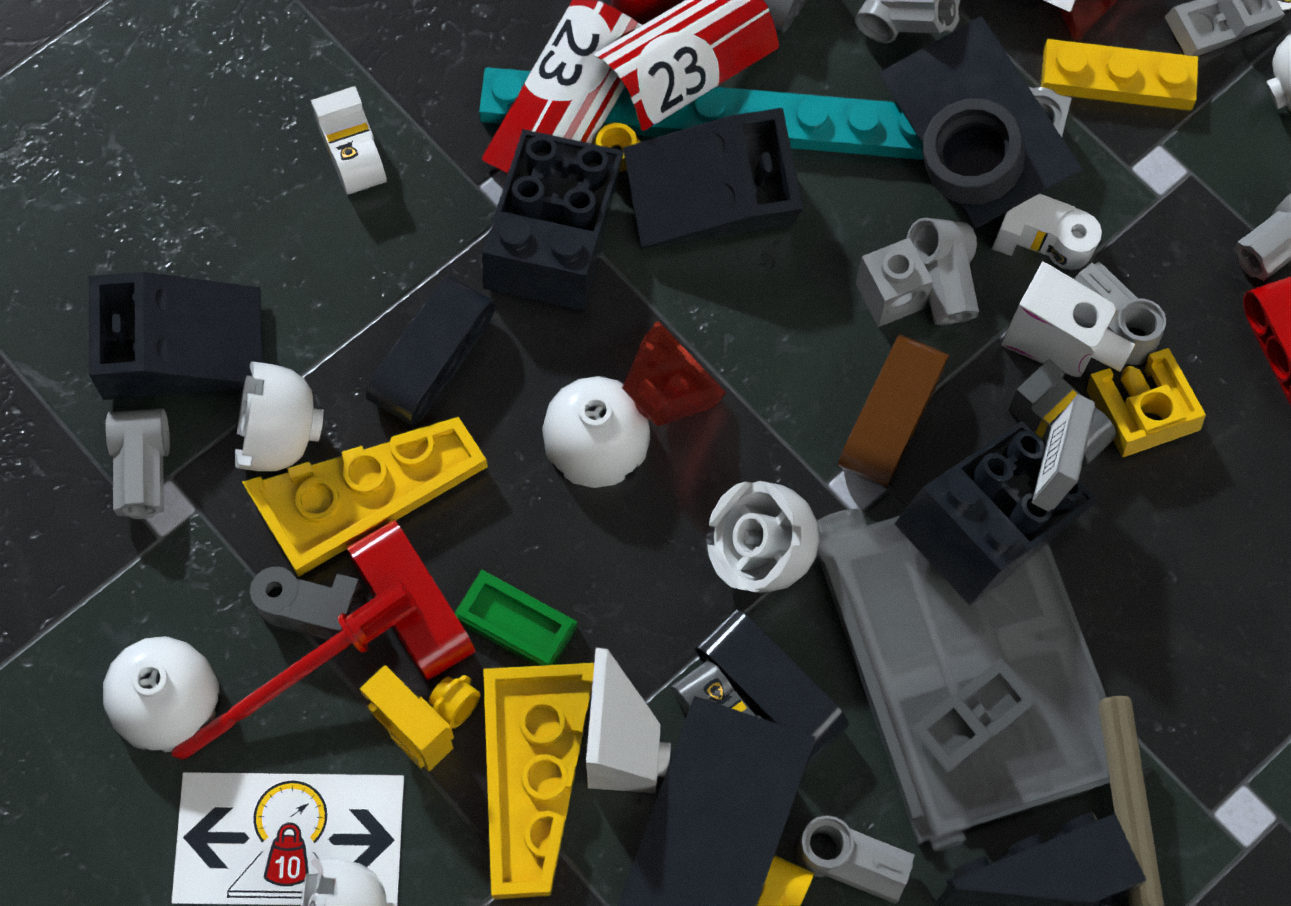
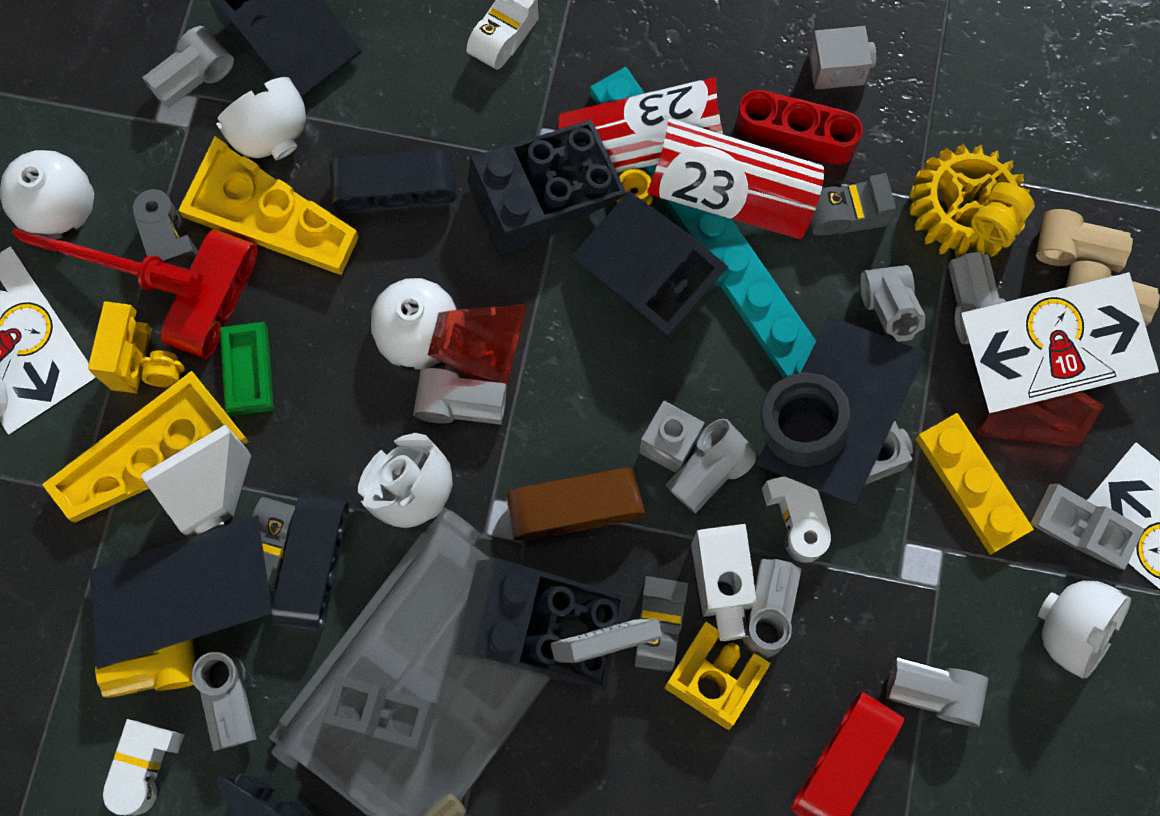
camera: 55 degrees right, 5 degrees up
none -> light grey piece [413,368,507,425]

